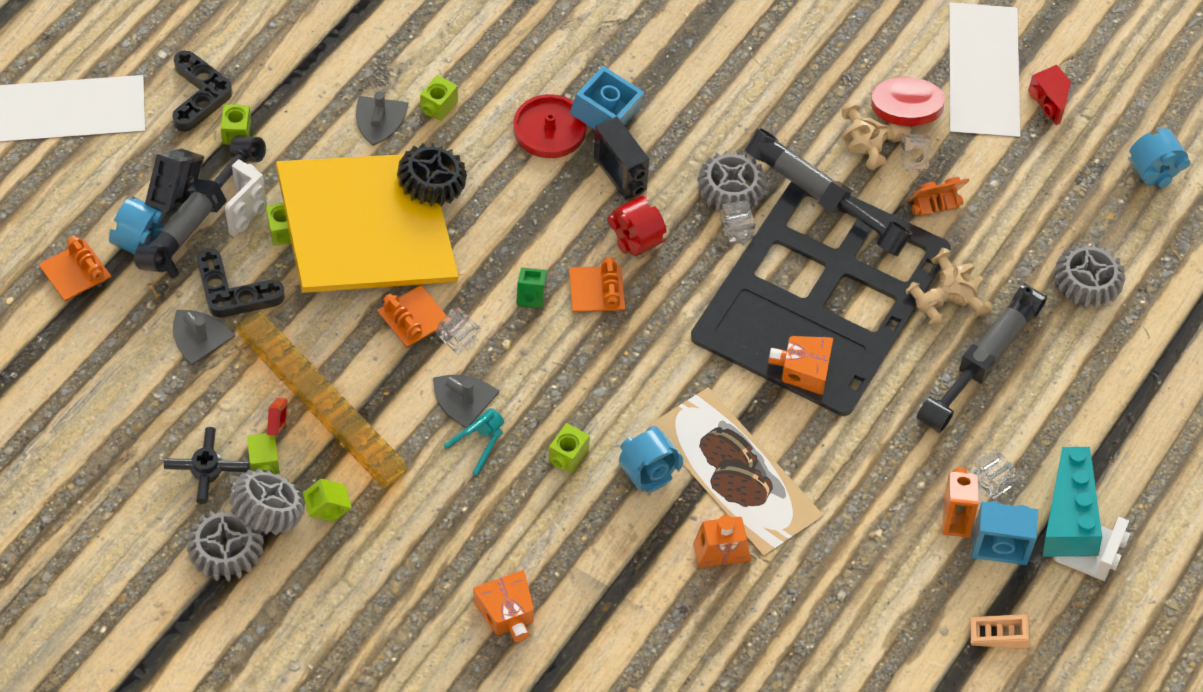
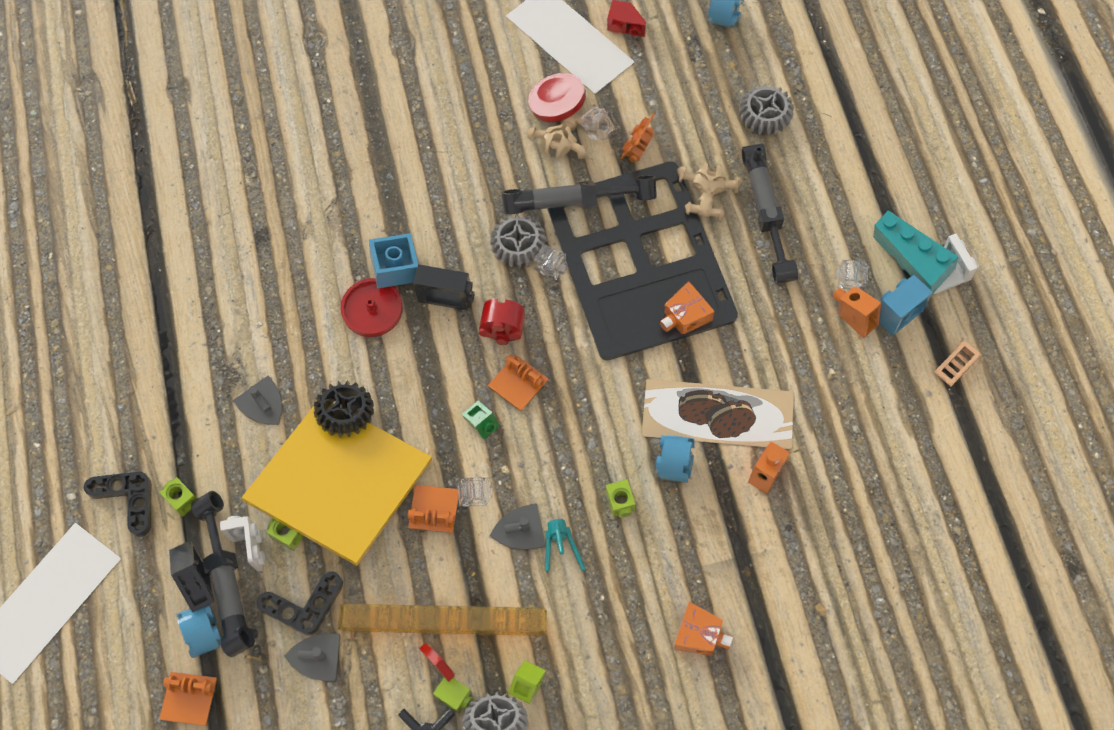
camera: 40 degrees left, 10 degrees up
lime brick [420,75,458,121] -> none

